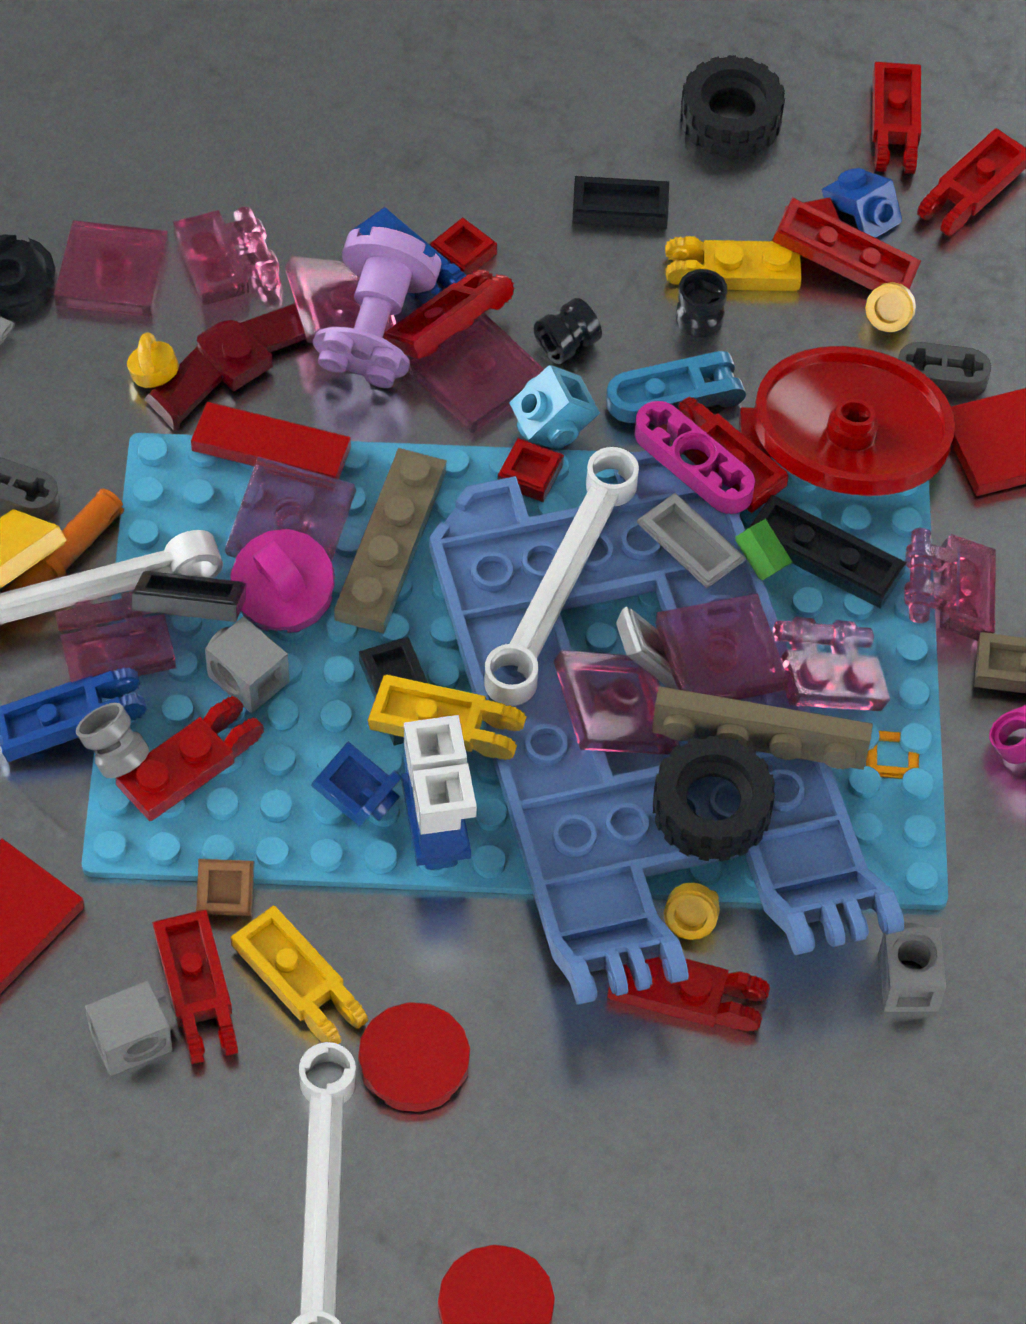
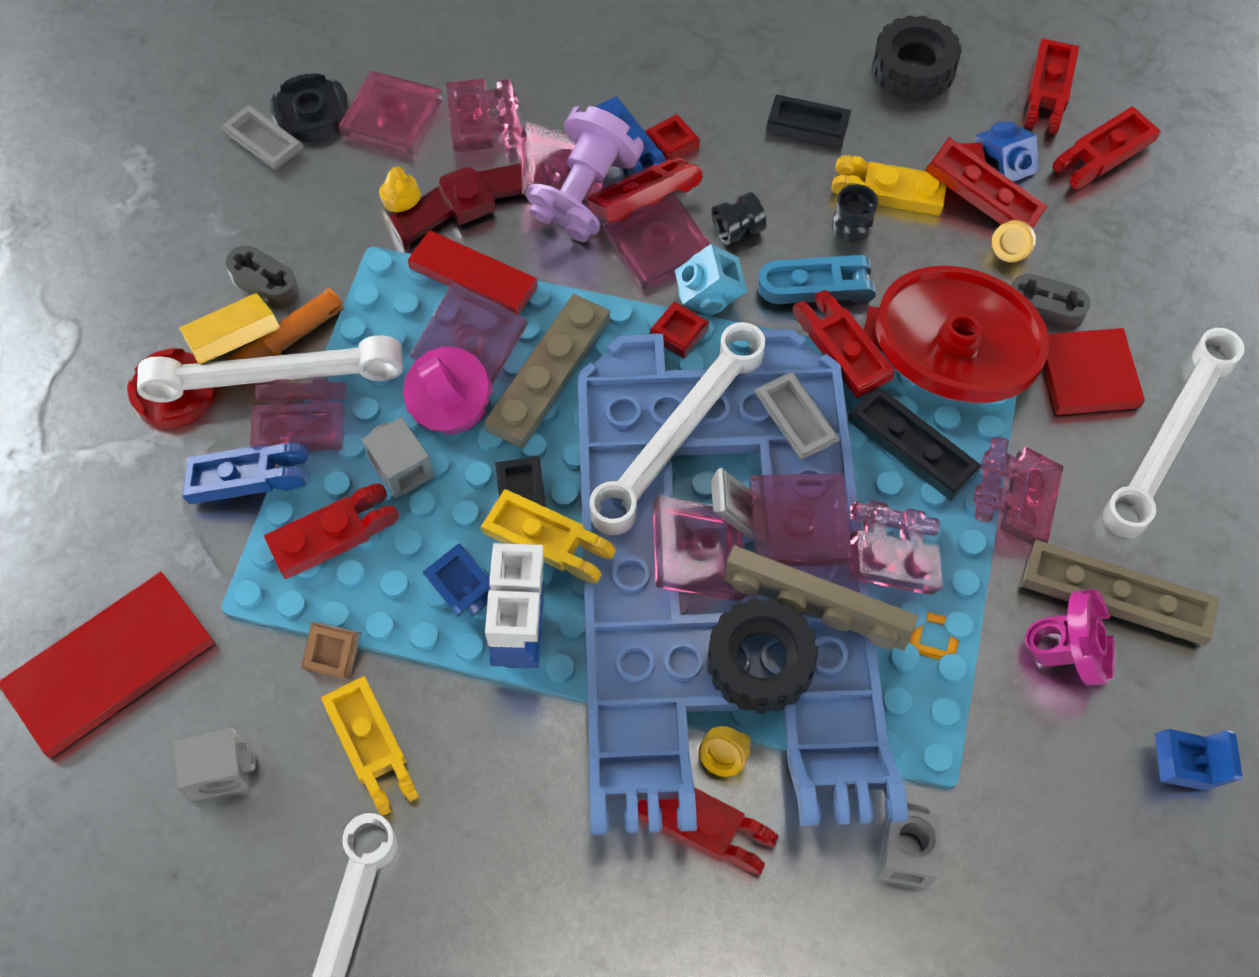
camera: 15 degrees right, 5 degrees up
light grey wheel [76,703,149,778] -> none
black tile [132,571,246,622] -> none
red hinge [152,909,238,1064] -> none
red tile [358,1002,470,1112] -> none
dark pink beam [635,401,755,514] -> none
bright green tile [735,519,792,581] -> none

